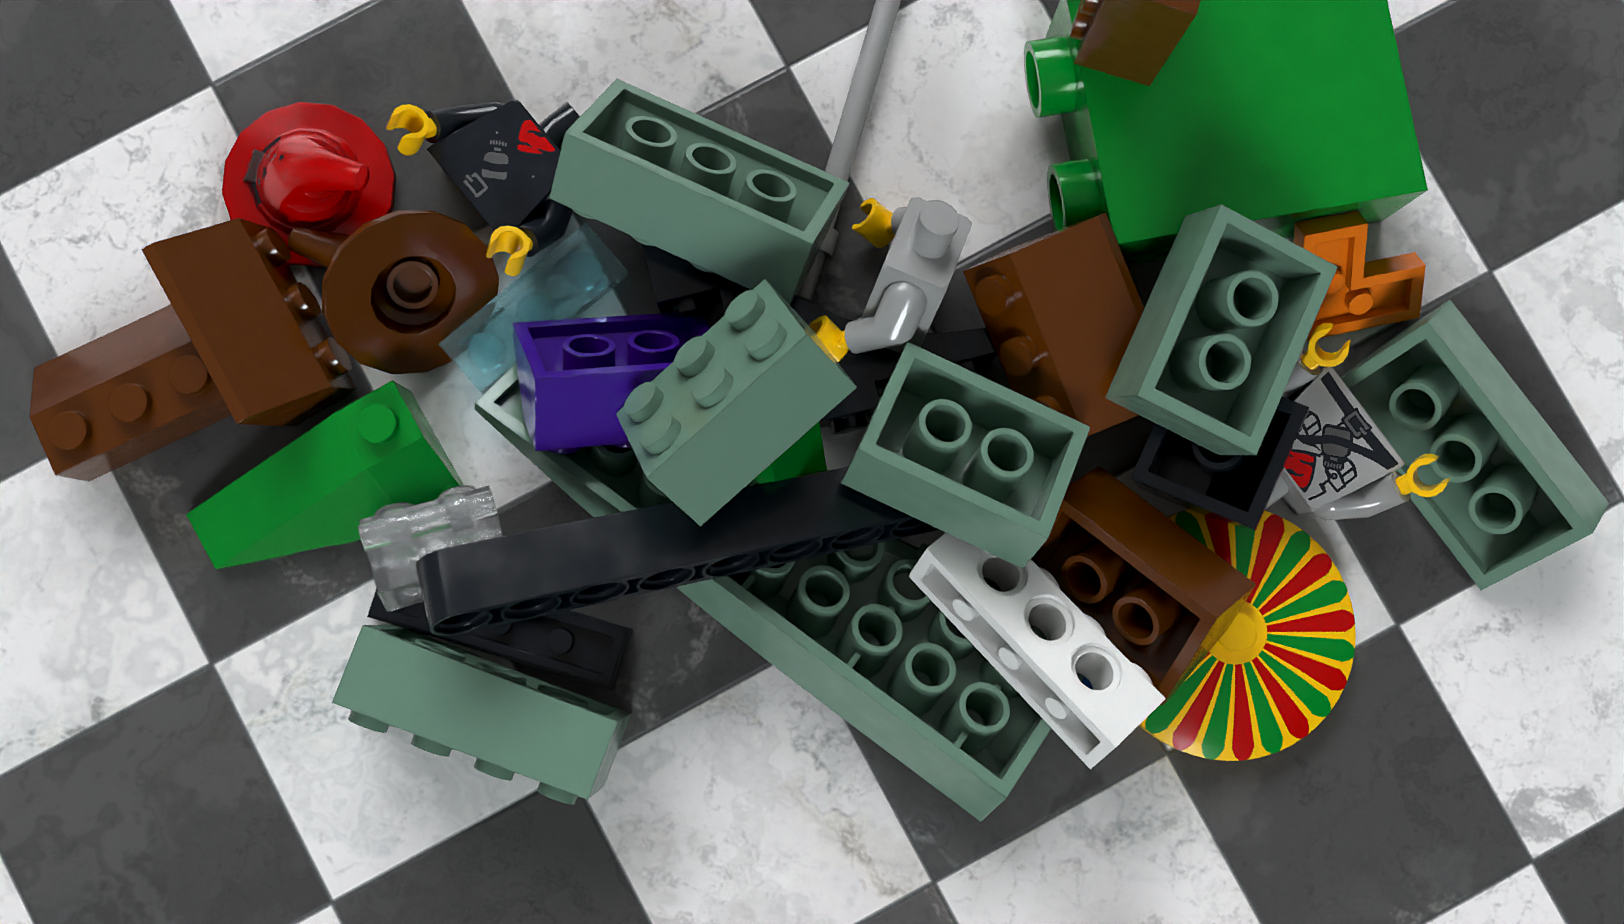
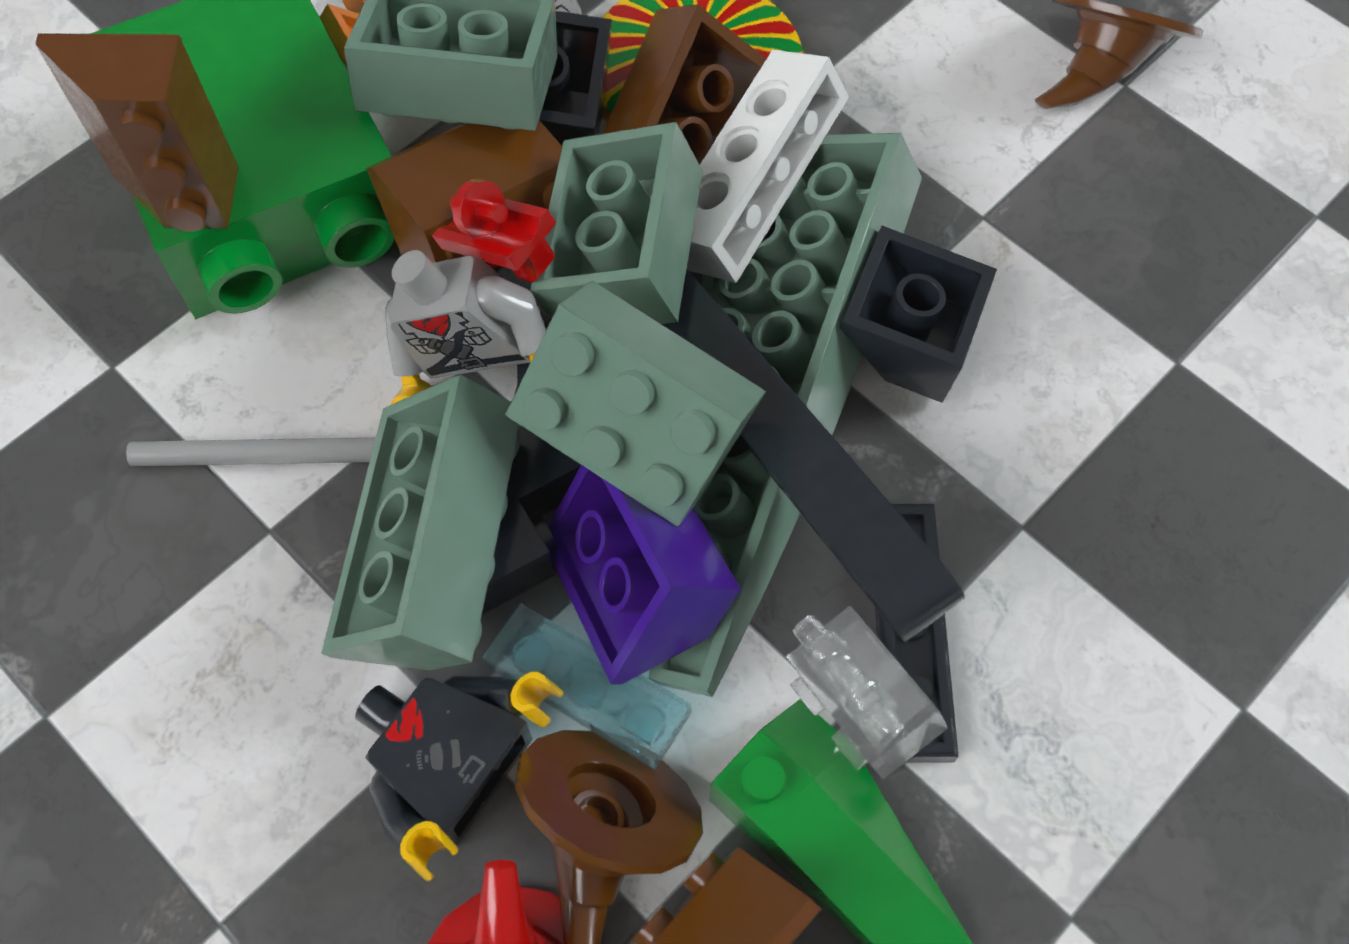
camera: 105 degrees left, 20 degrees down
sand green brick [332,624,632,805] -> none
none -> red hips [432,178,556,283]
none -> black slope [840,225,997,403]

